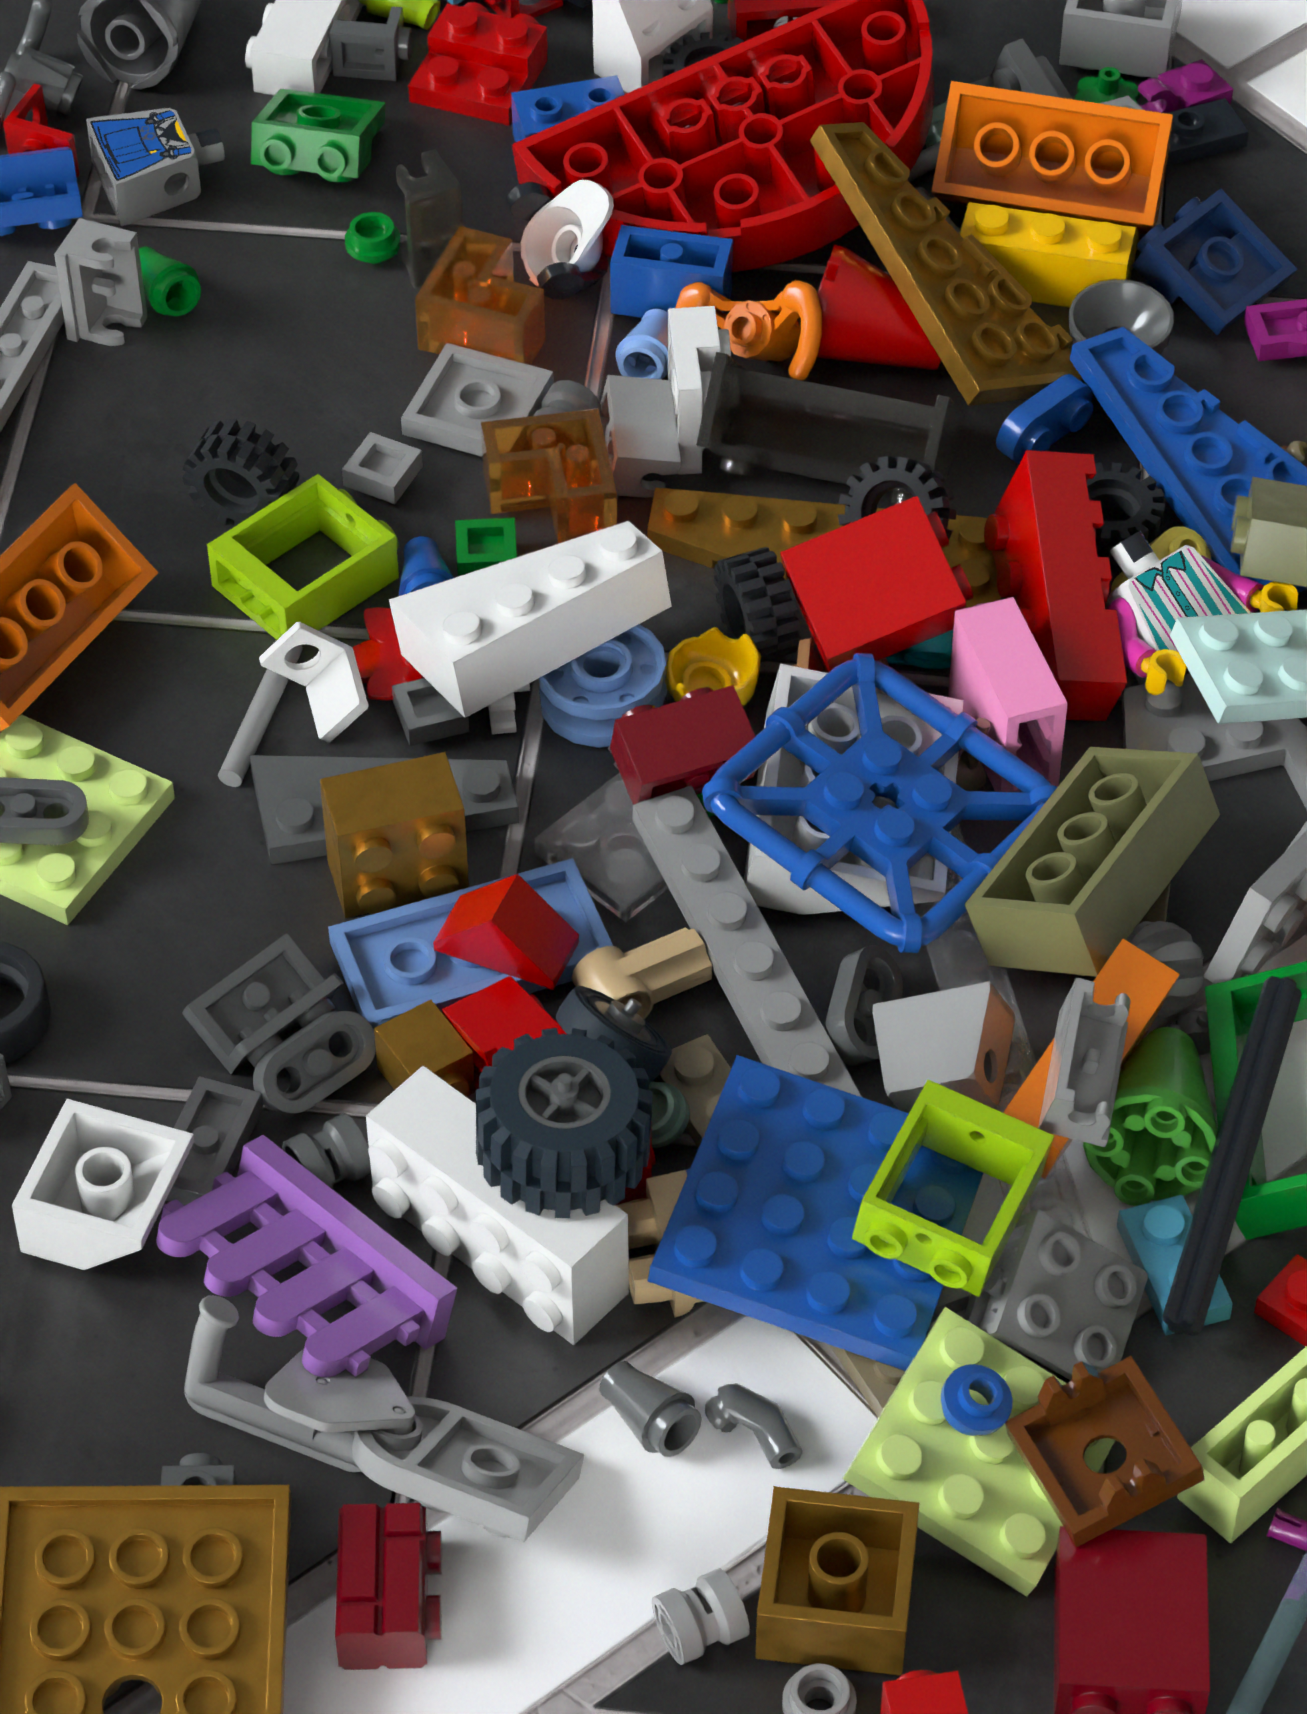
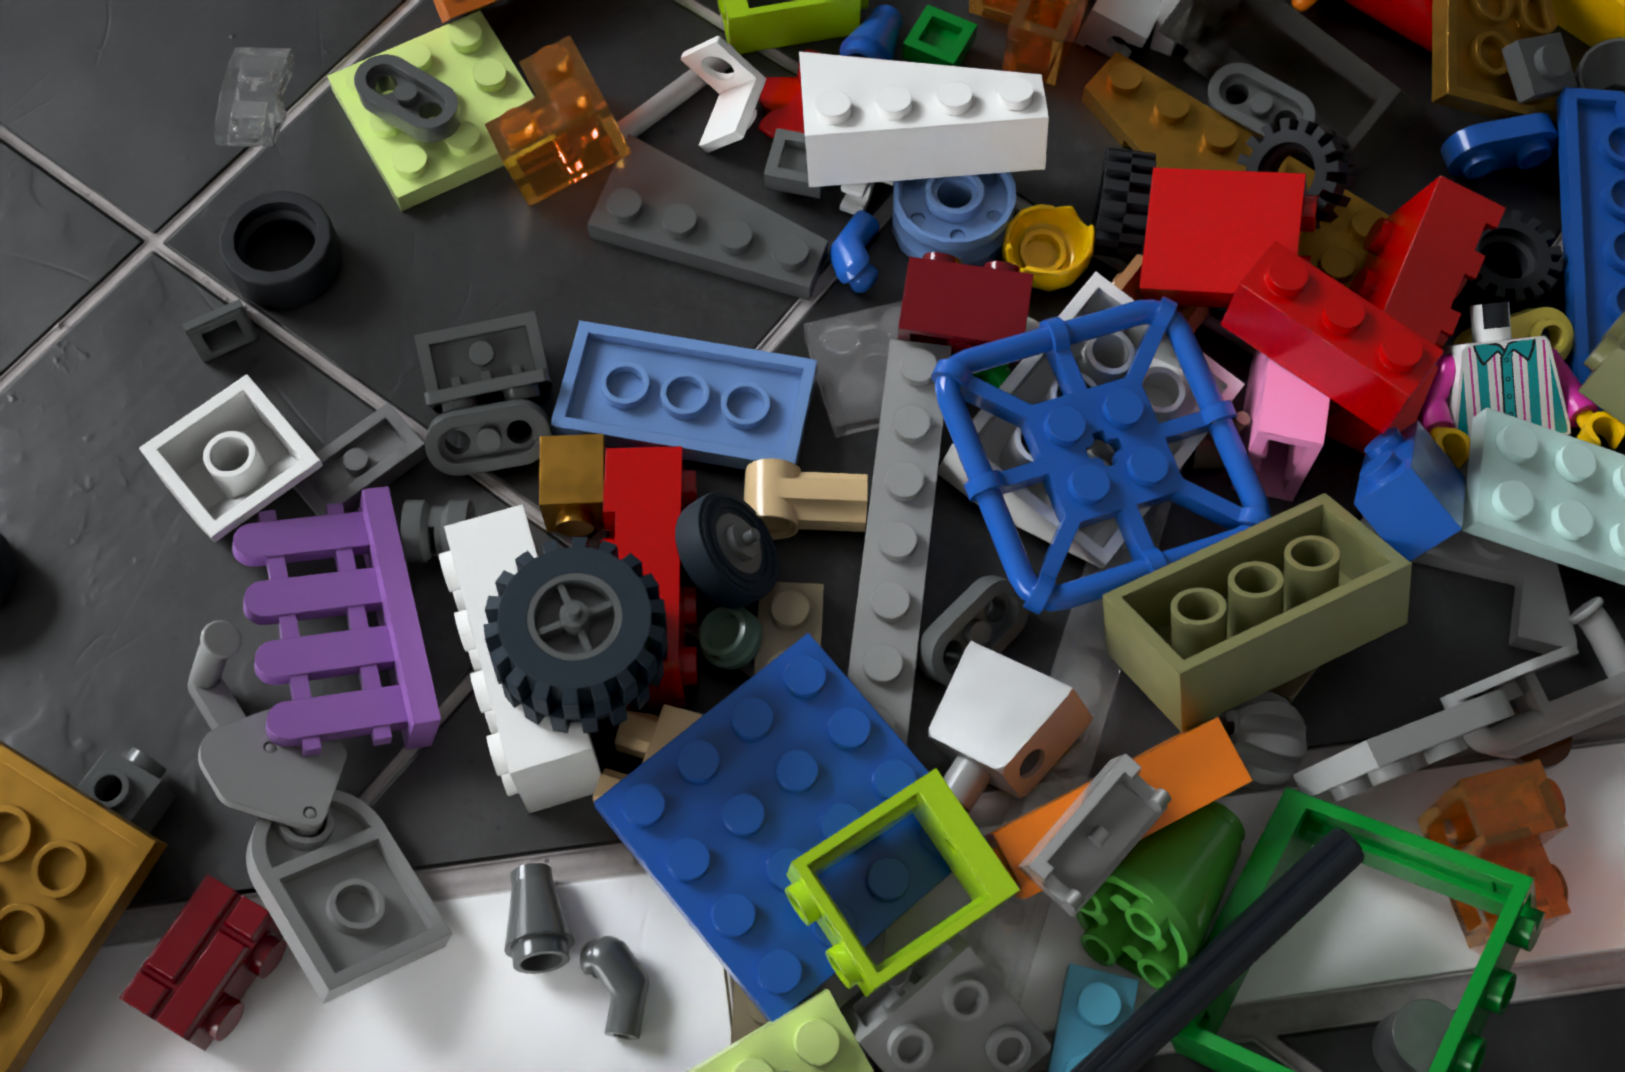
camera: 30 degrees right, 15 degrees up
pearl gold brick [320,752,469,918] -> none
red slope [433,874,579,990] -> none
dark grey piece [1168,1011,1211,1056] -> none
none -> clear orange brick [485,35,632,206]
none -> blue arm [829,210,880,293]
none -> dark grey plate [1208,63,1315,138]
none -> red brick [1220,241,1444,434]
none -> blue brick [1354,420,1466,562]
none -> dark grey plate [1501,32,1578,104]

